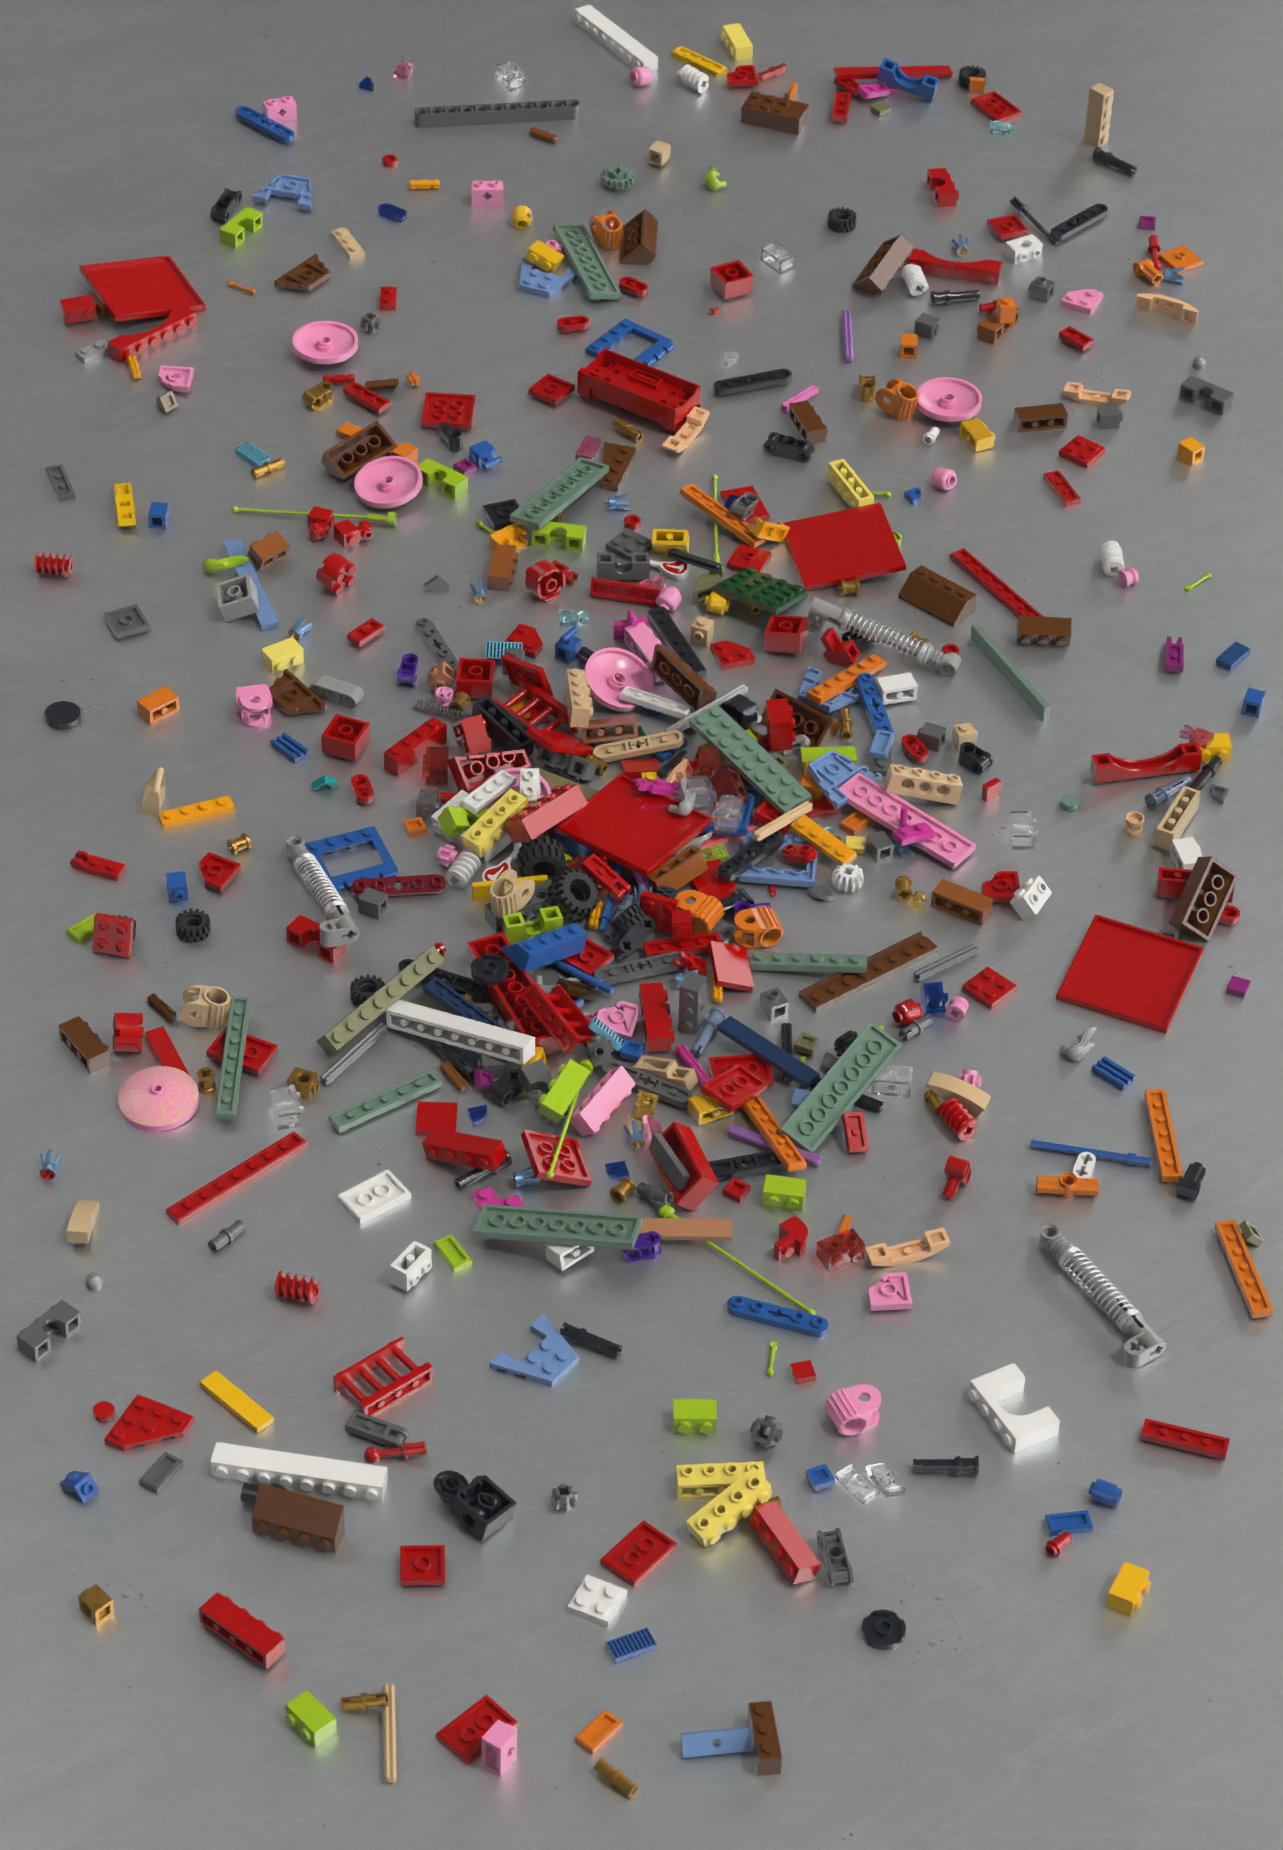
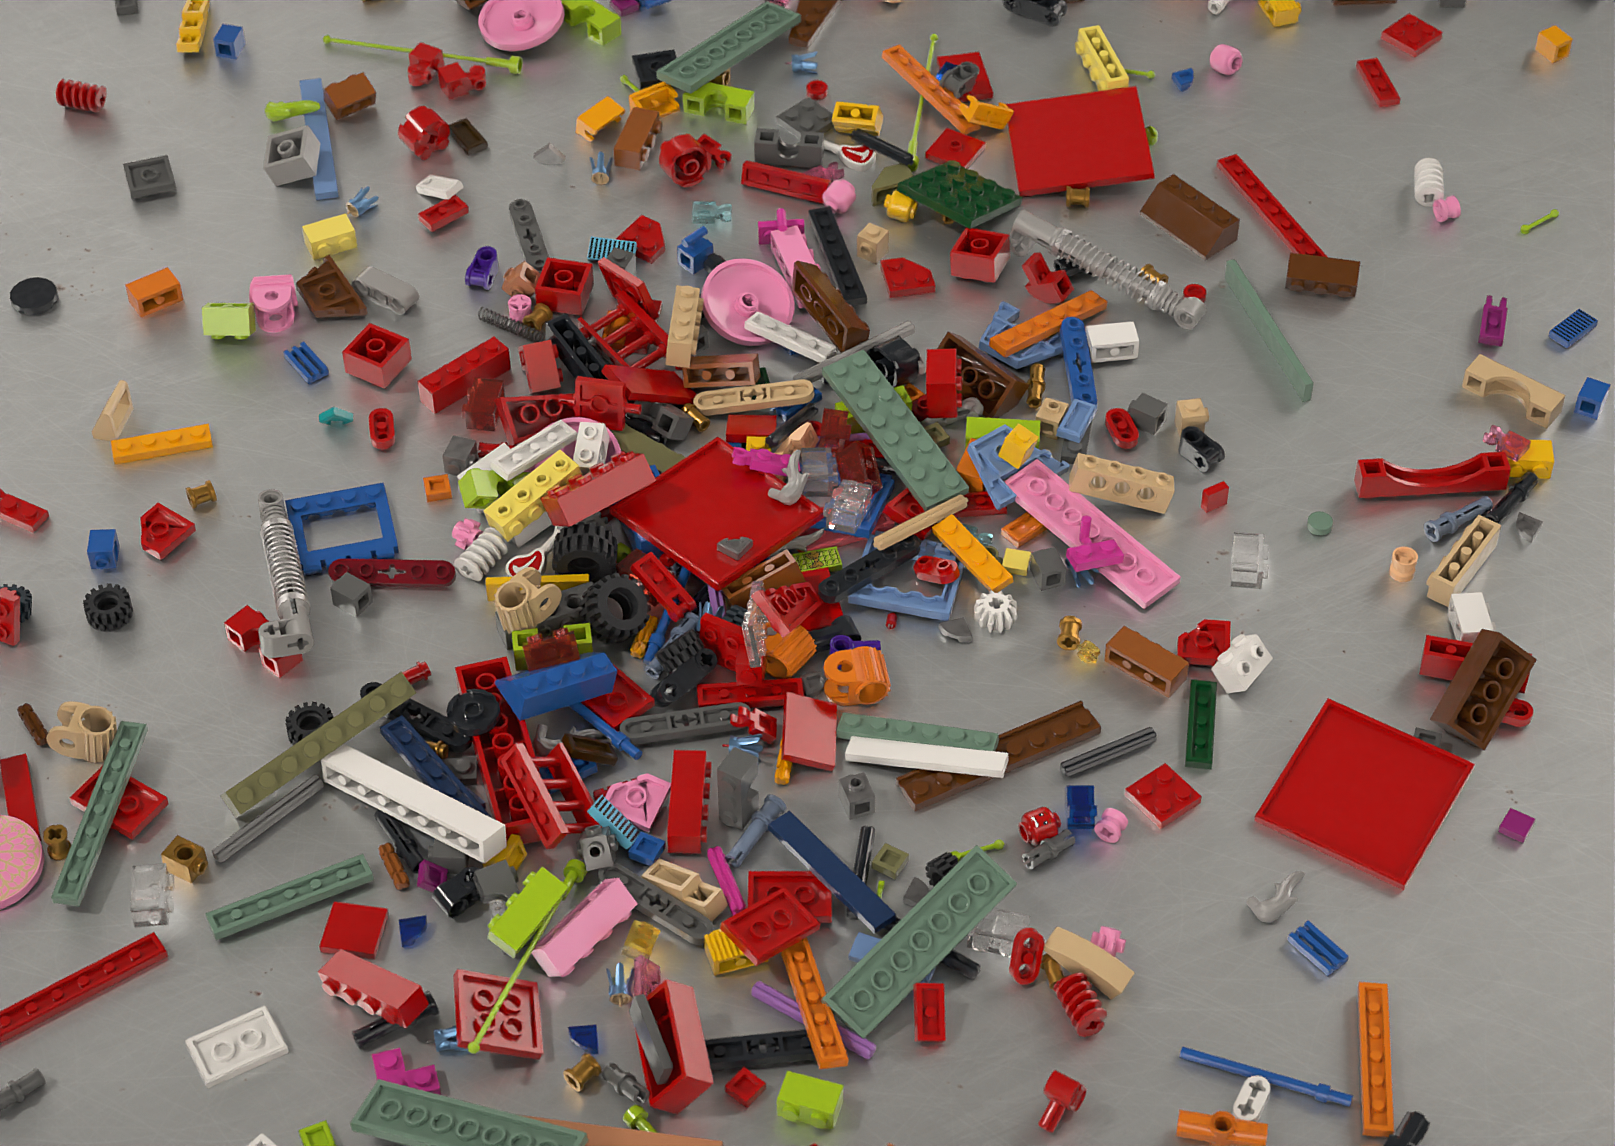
camera: 10 degrees right, 5 degrees up
none -> lime brick [202,302,256,339]
none -> white tile [416,175,464,199]
none -> dark brown tile [449,118,488,156]
none -> clear red brick [522,627,580,671]
none -> red plate [558,376,642,431]
none -> light orange hinge [575,96,625,142]
none -> flat silver tile [717,537,753,561]
none -> clear wing [742,581,769,668]
none -> red wing [751,582,823,638]
none -> white tile [845,736,1008,778]
none -> yellow brick [998,423,1039,469]
none -> red plate [1009,927,1044,985]
none -> tan brick [1035,397,1069,440]
none -> dark green tile [1185,679,1217,770]
none -> tan arch [1462,354,1565,429]

